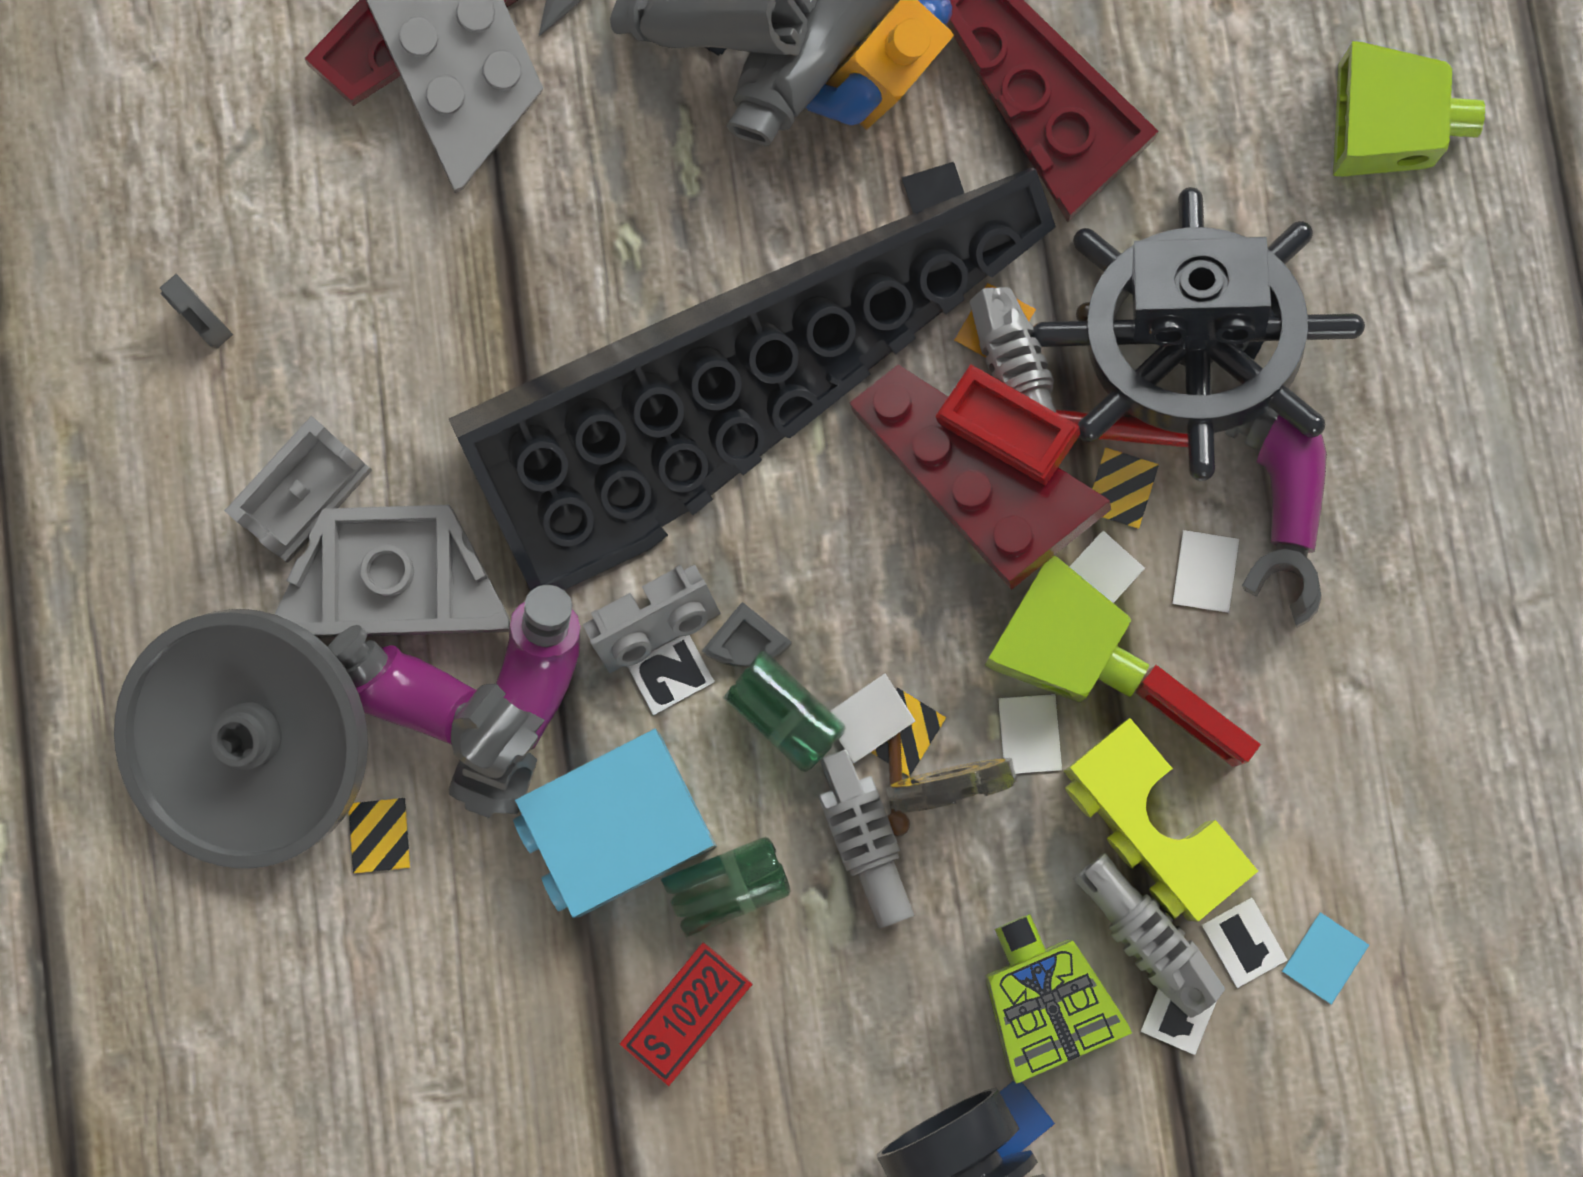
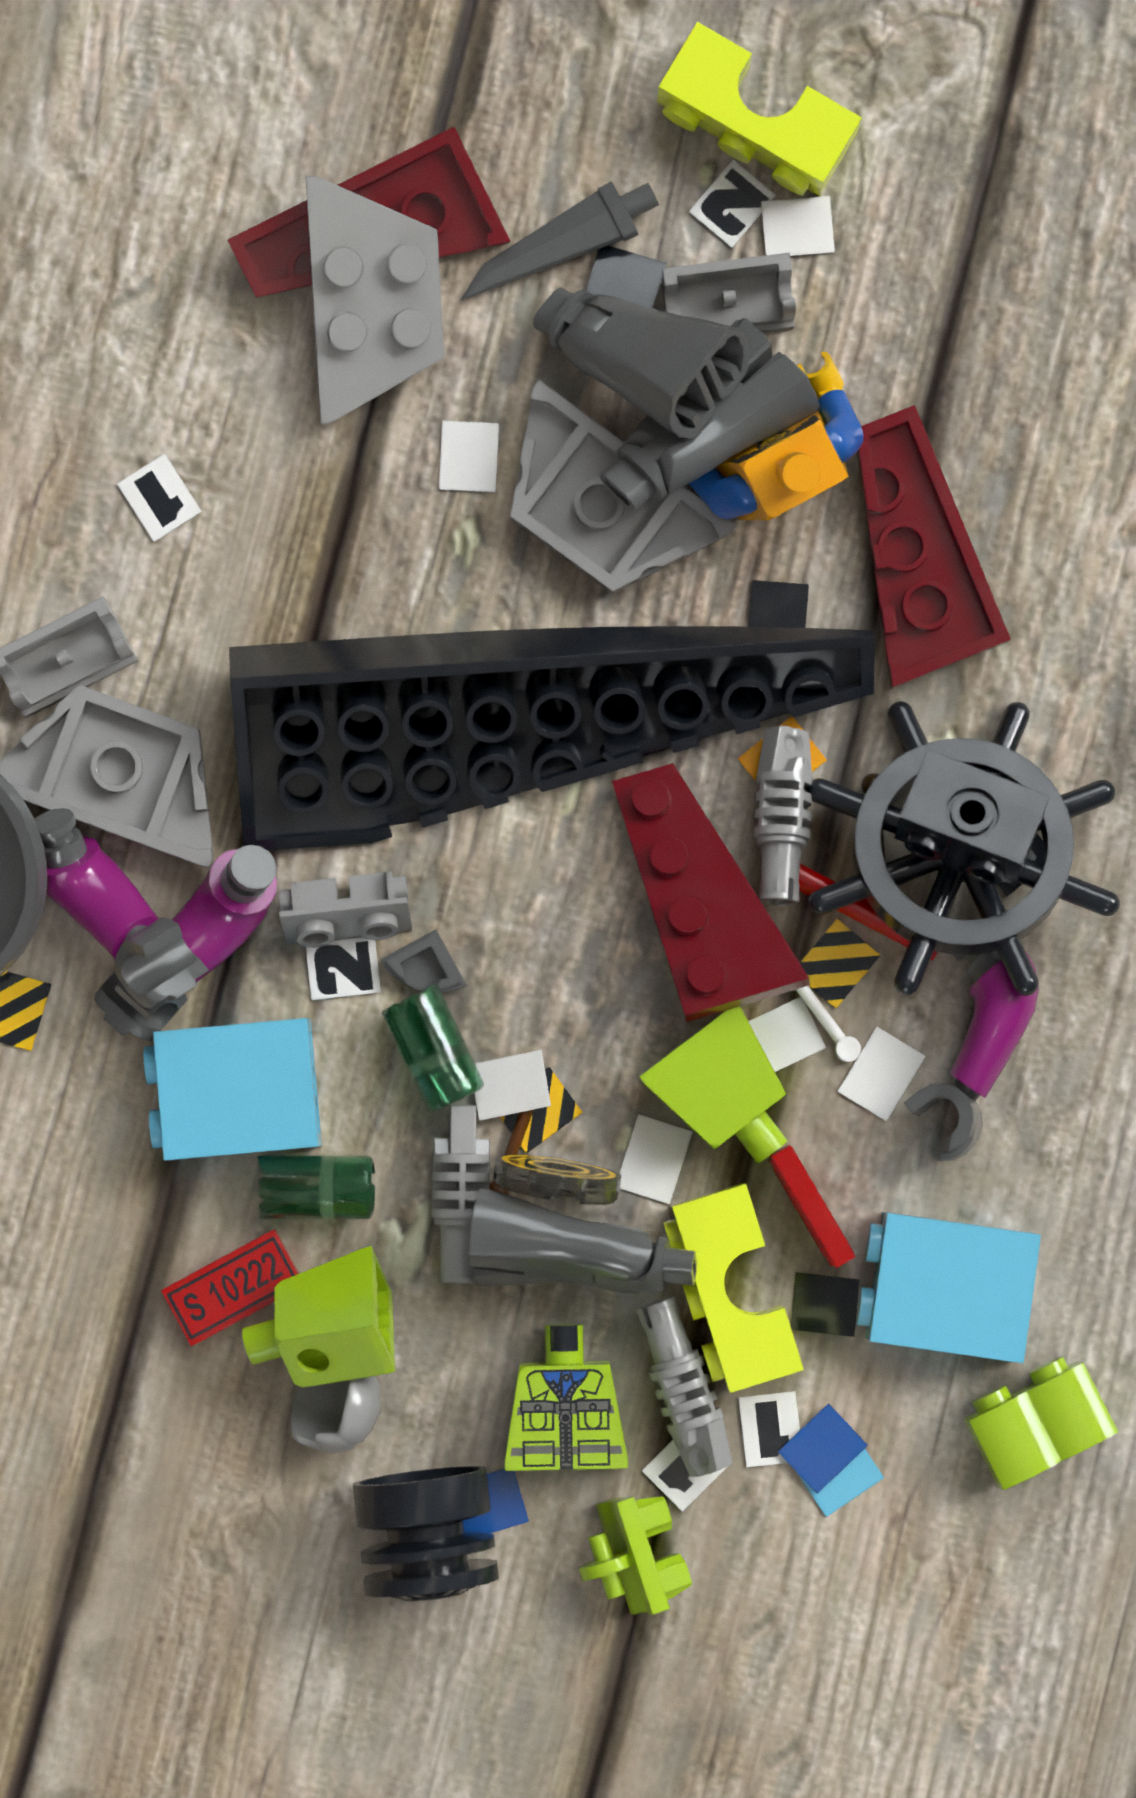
camera: 15 degrees right, 5 degrees up
dark grey tile [160,274,234,348] -> none
red tile [935,364,1081,486] -> none
none -> white sticker [117,454,202,542]
none -> lime torso [242,1246,395,1388]
none -> light grey hair [290,1376,380,1454]
none -> white sticker [439,421,499,492]
none -> dark grey piece [468,1188,697,1293]
none -> light grey wing [510,380,736,594]
none -> lime hips [578,1496,692,1615]
none -> blue sticker [778,1403,868,1494]
none -> black sticker [791,1272,860,1337]
none -> white hinge [796,986,861,1062]
none -> medium azure brick [856,1211,1041,1363]
none -> lime brick [964,1356,1118,1490]

